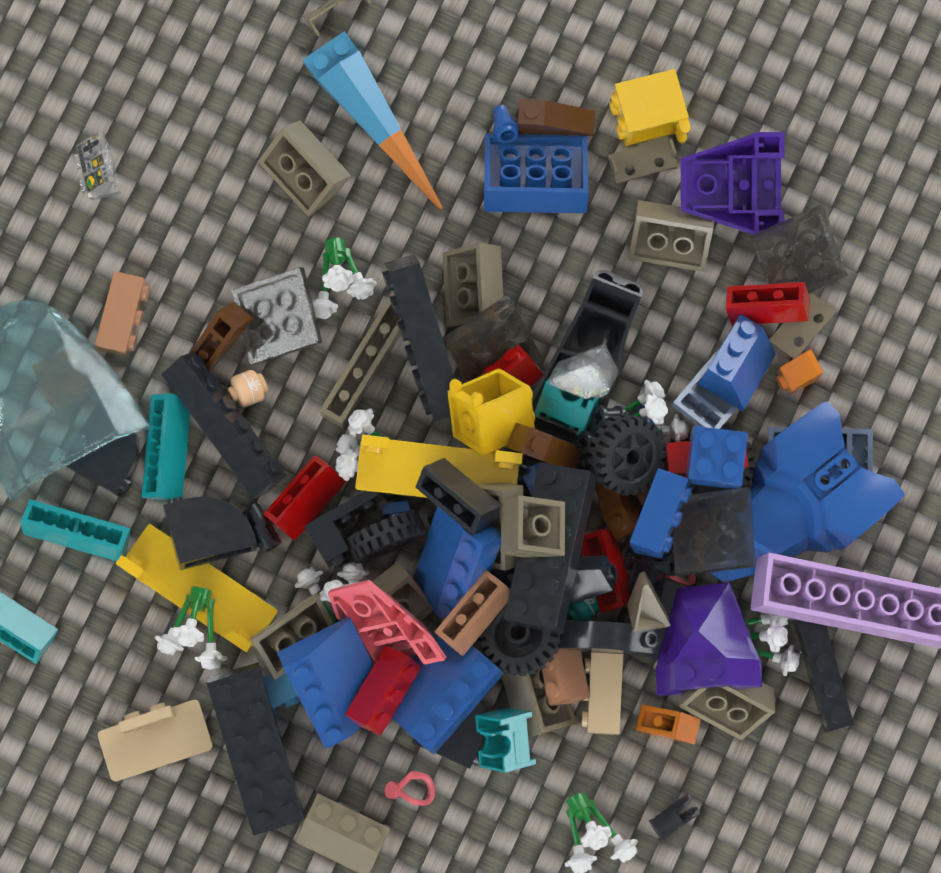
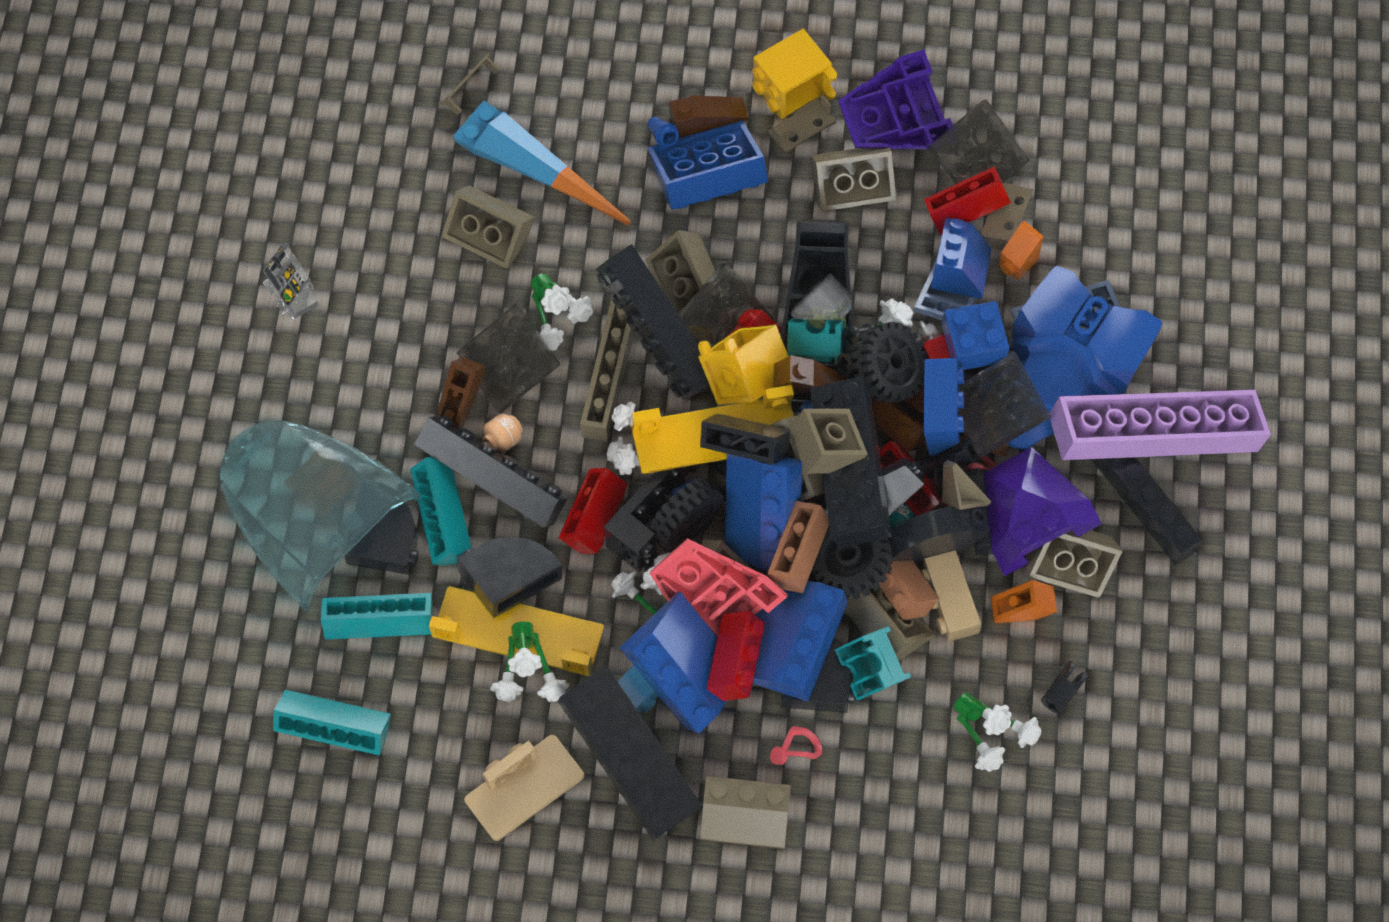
camera: 15 degrees left, 15 degrees down
nougat brick [95,271,150,357] -> none
black hinge [242,502,282,554] -> none
dark tan slope [250,593,334,680] -> none
white plant [744,614,800,676] -> none

